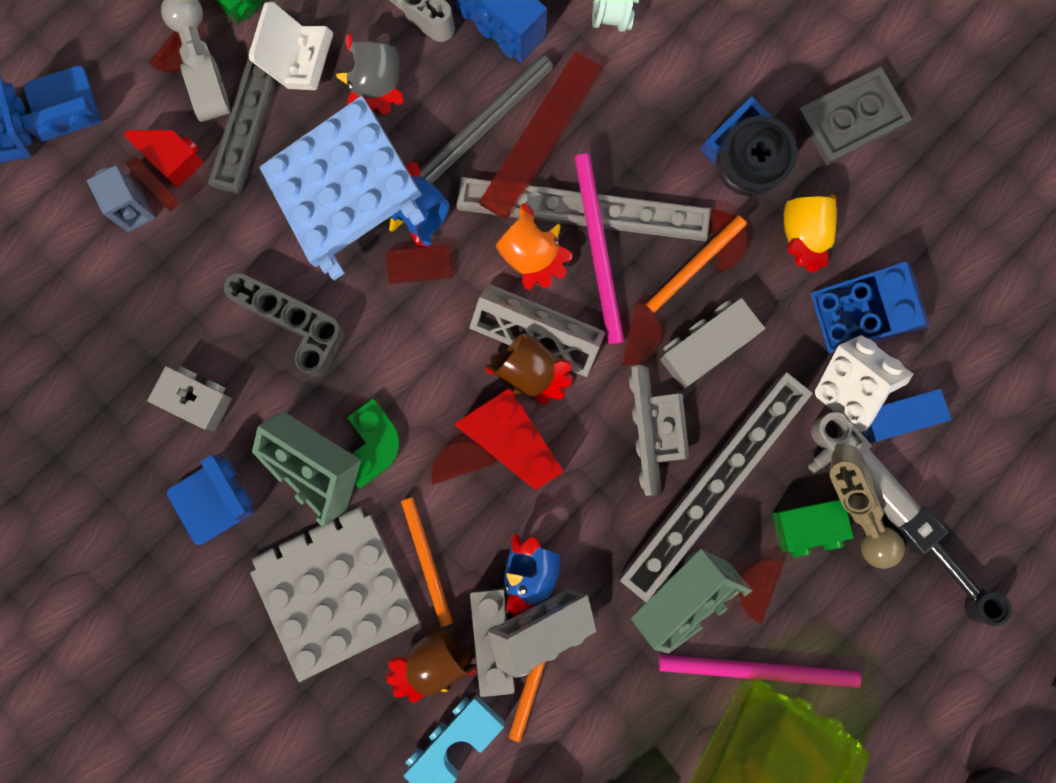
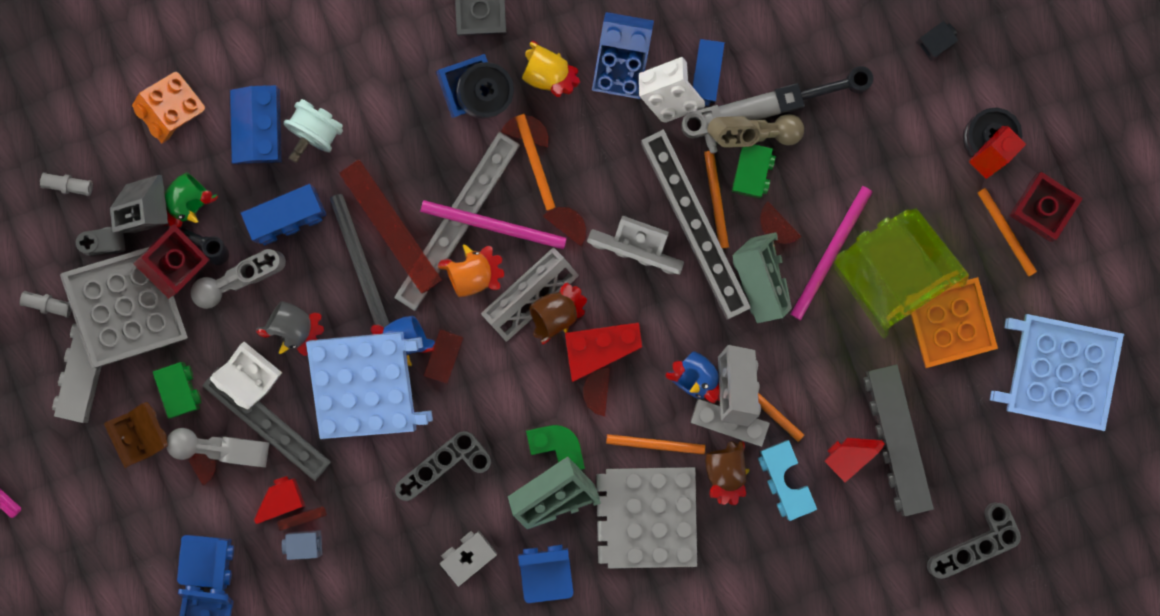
camera: 65 degrees left, 5 degrees up
light grey brick [660,298,765,390] -> none
none -> orange bar [704,151,729,249]

